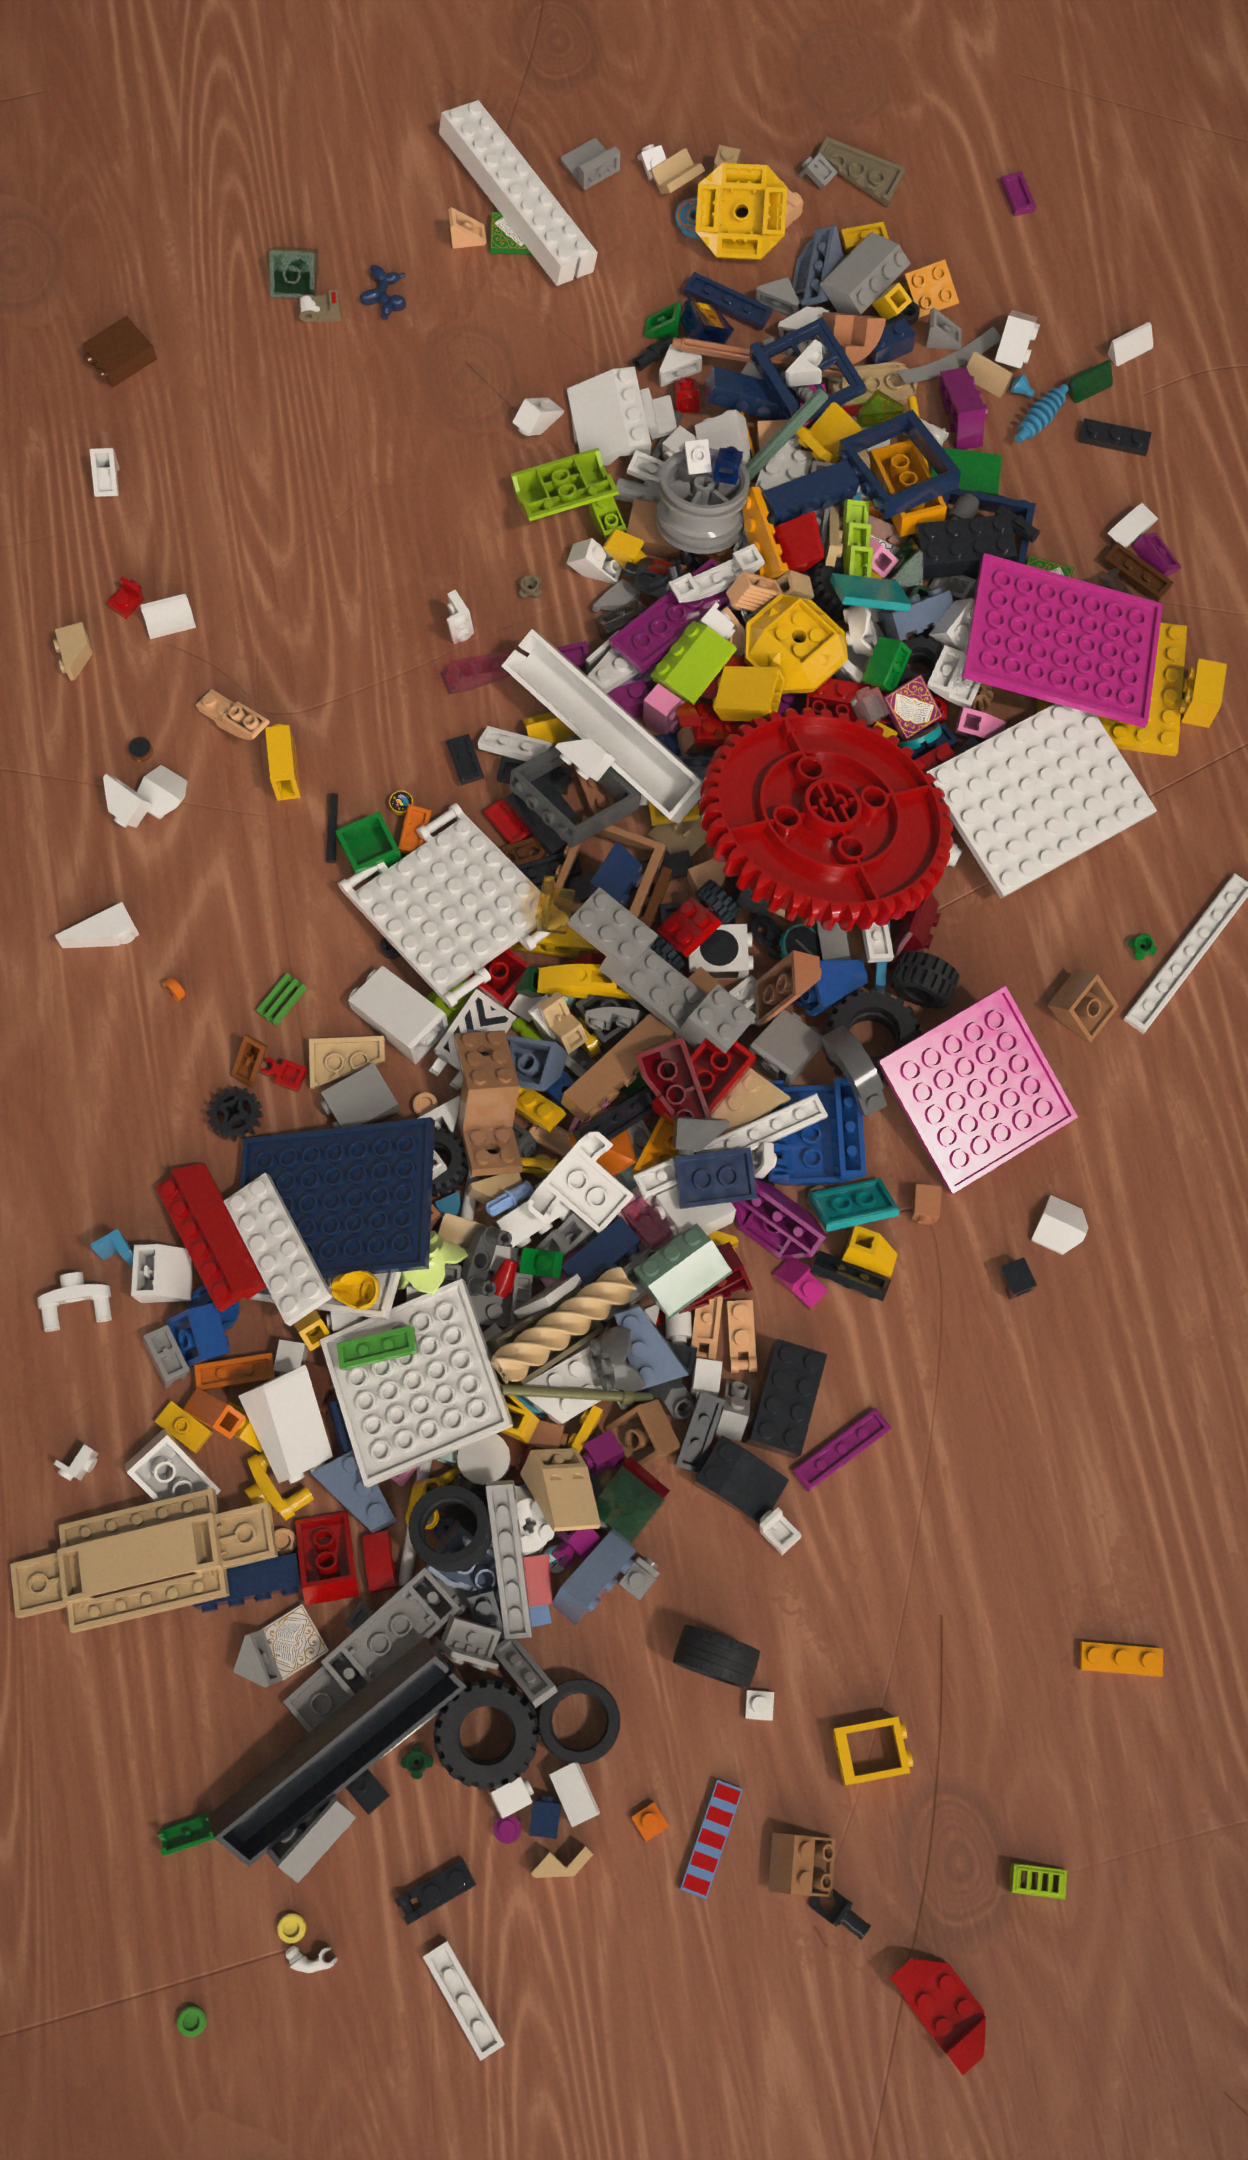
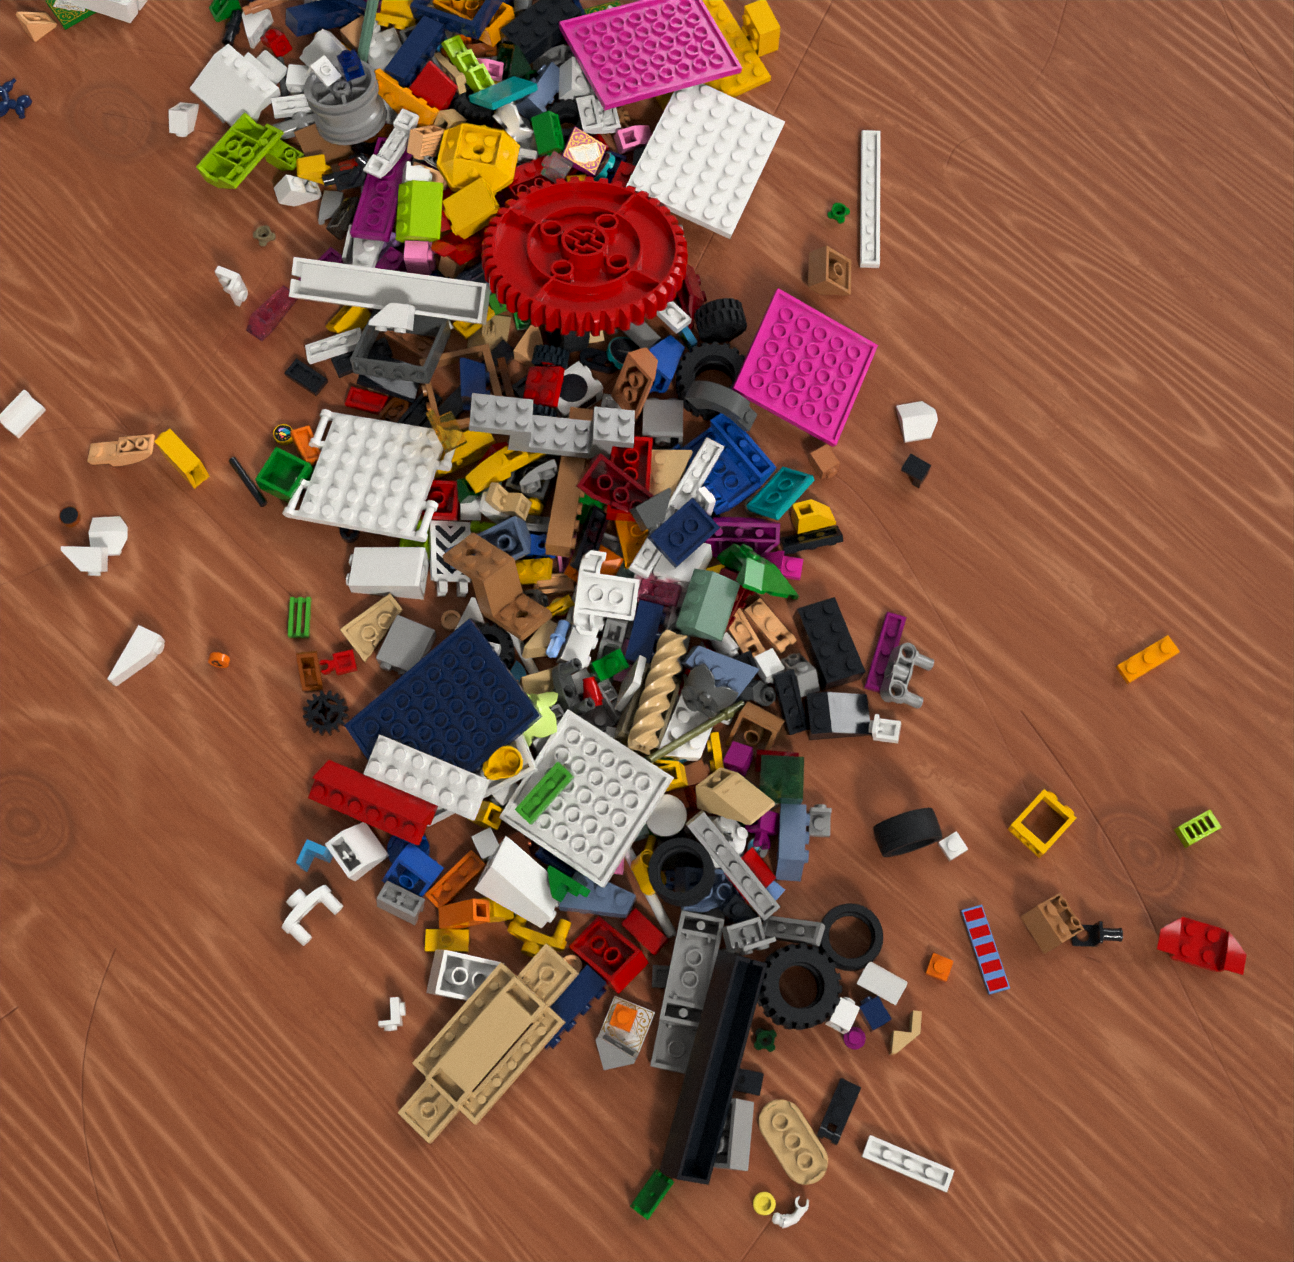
camera: 35 degrees left, 0 degrees up
none -> green slope [547,865,591,902]
none -> orange plate [609,1003,638,1033]
none -> green wedge [717,544,799,600]
none -> tan tile [758,1100,828,1185]
none -> light grey piece [880,643,934,709]

